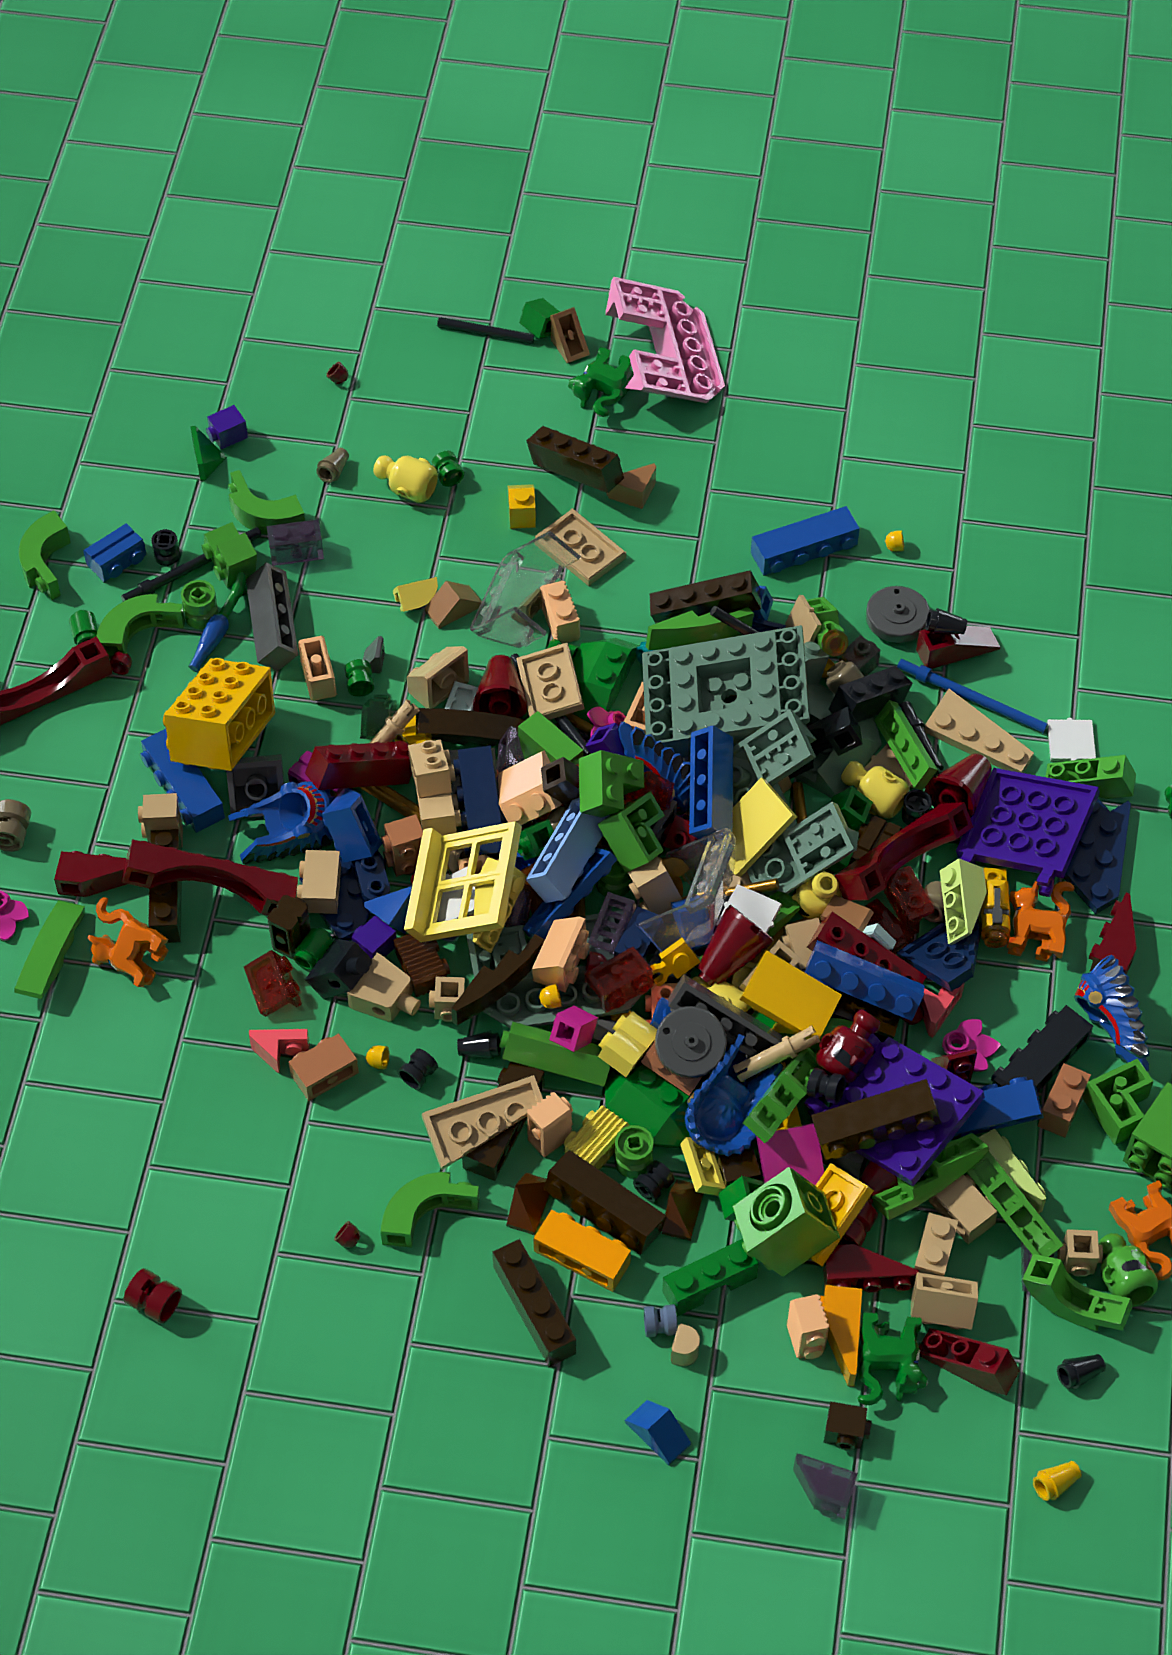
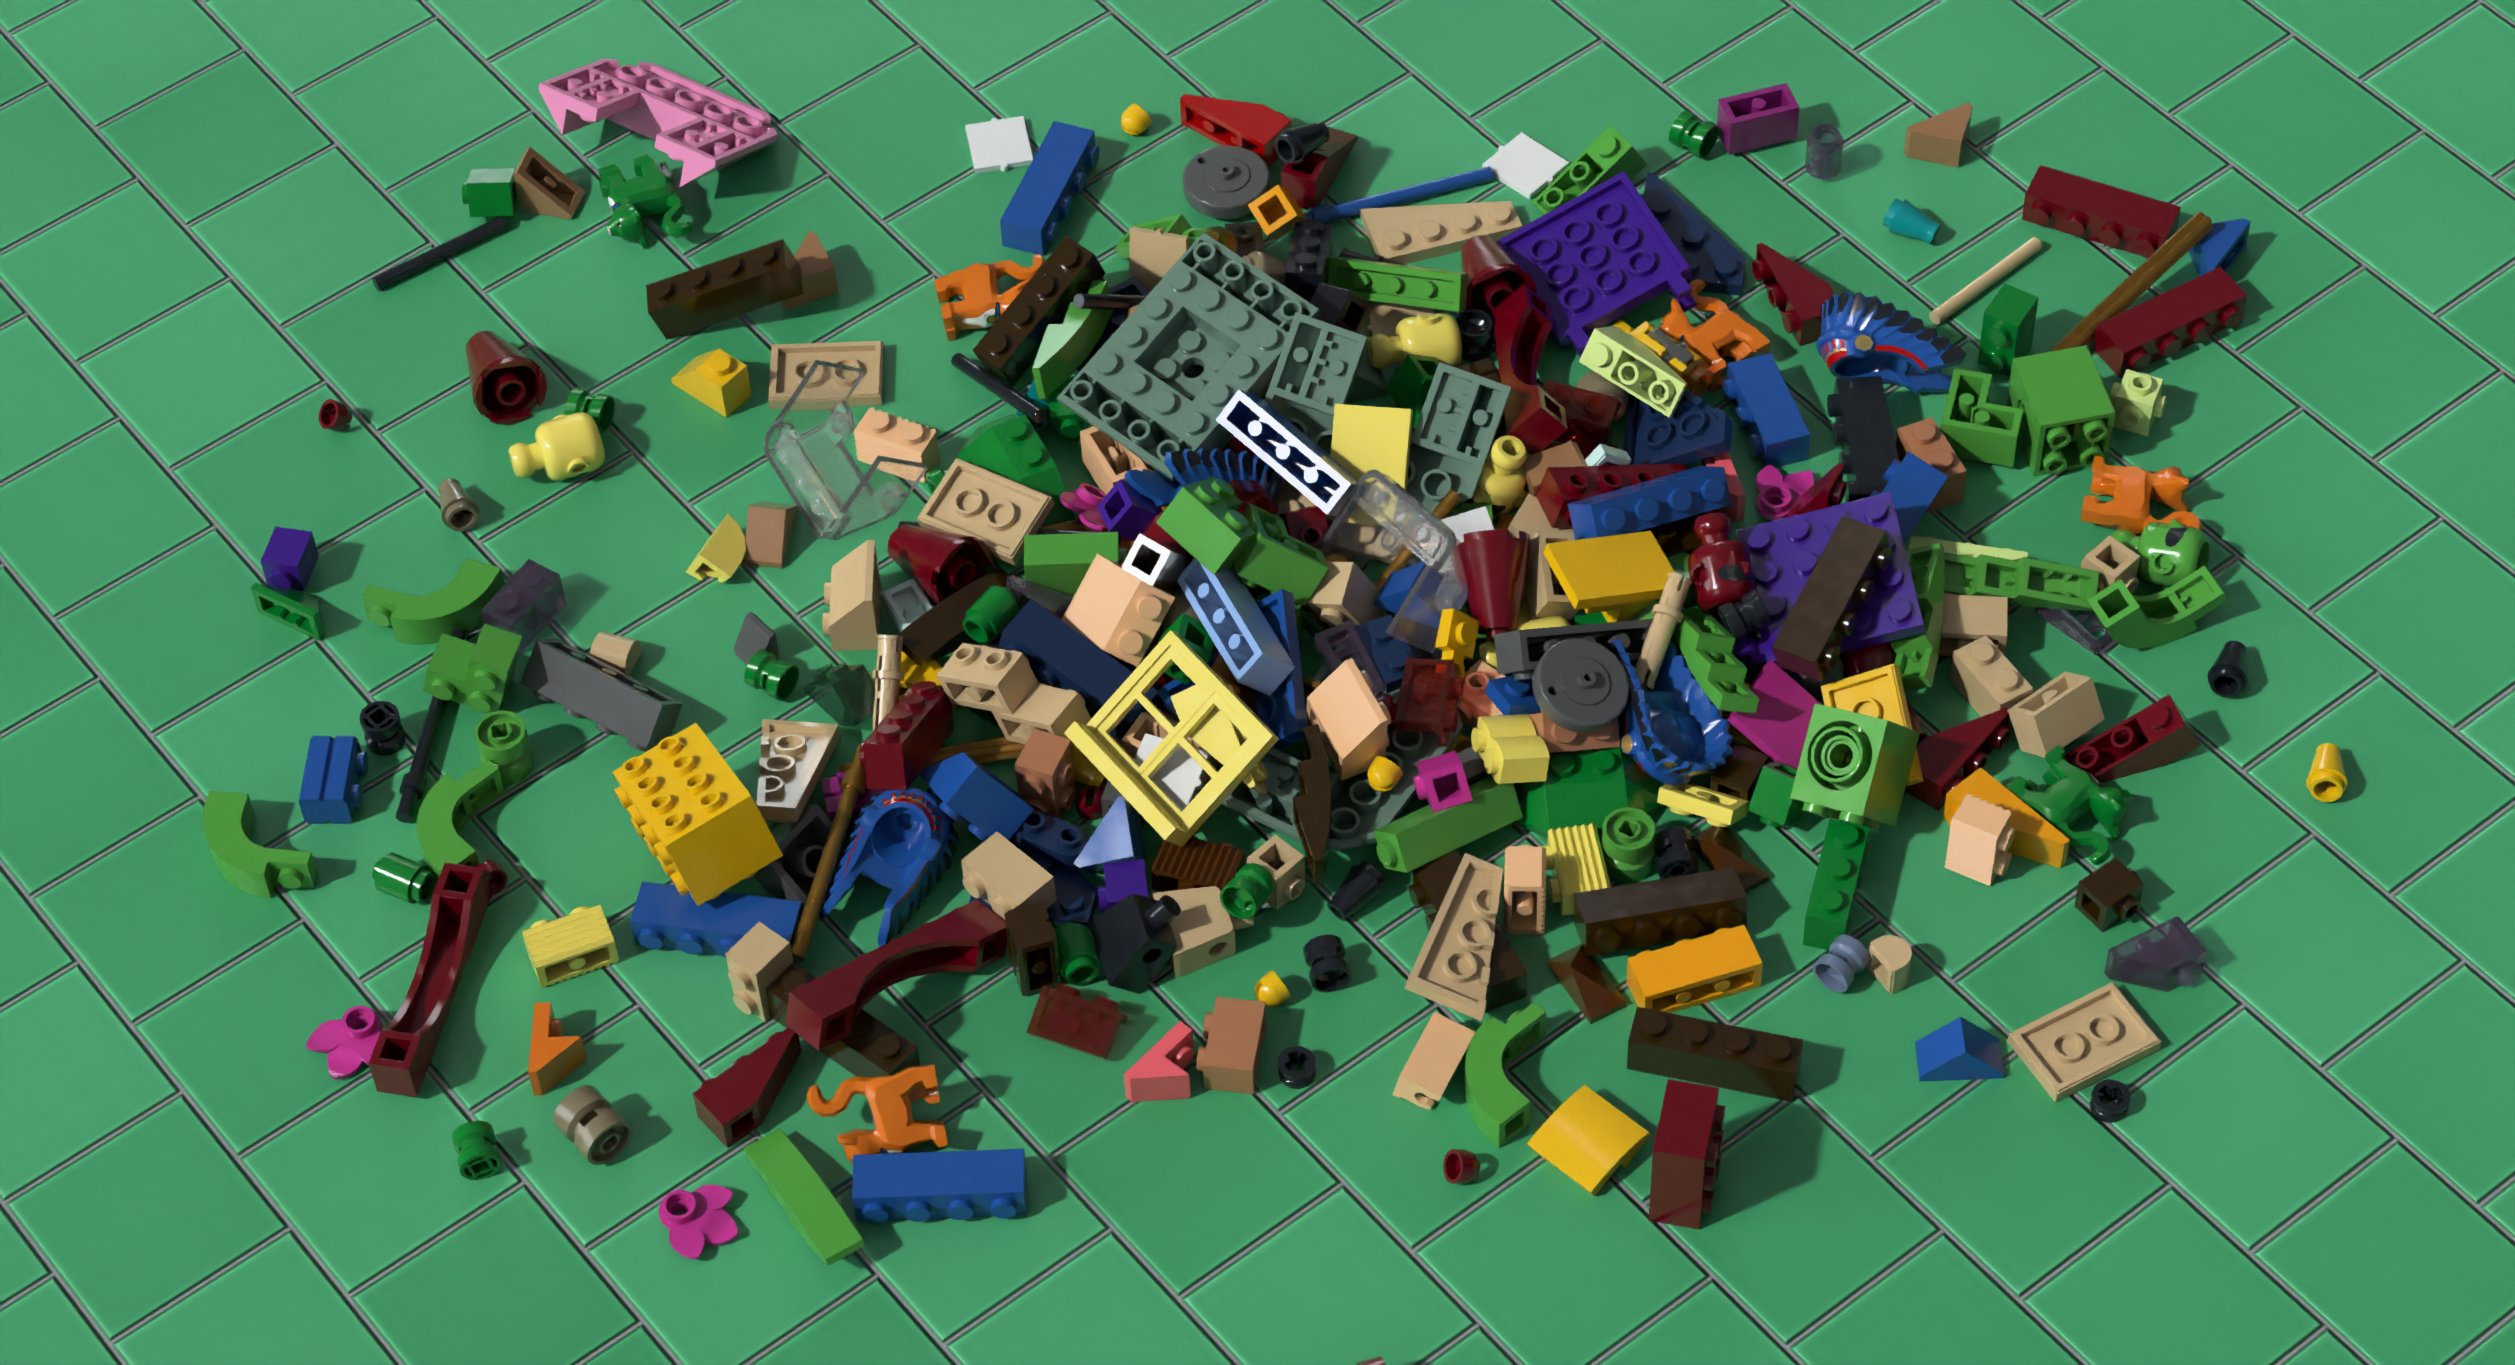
camera: 45 degrees left, 5 degrees down
blue piece [189,572,247,672] -> none
light nougat brick [298,636,337,701] -> none
olive slope [512,588,542,624] -> none
none -> dark red cone [466,331,548,425]
none -> light yellow brick [522,904,619,988]
none -> orange slope [528,1002,587,1096]
none -> tan brick [590,631,642,675]
none -> tan wing [756,719,840,823]
none -> pearl gold bar [791,744,867,962]
none -> blue brick [852,1149,1027,1223]
none -> orange animal [934,254,1046,341]
none -> black bar [951,353,1046,423]
none -> green brick [962,586,1019,643]
none -> white piece [965,116,1033,174]
none -> red slope [1180,94,1292,167]
none -> green wheel [1220,863,1276,920]
none -> light orange brick [1248,185,1307,239]
none -> black bush [1278,1046,1316,1089]
none -> light nougat hinge [1392,1011,1476,1109]
none -> yellow slope [1527,1085,1651,1197]
none -> dark red brick [1649,1079,1726,1230]
none -> blue brick [1722,353,1810,468]
none -> tan tile [2007,982,2162,1103]
none -> black bush [2090,1079,2130,1123]

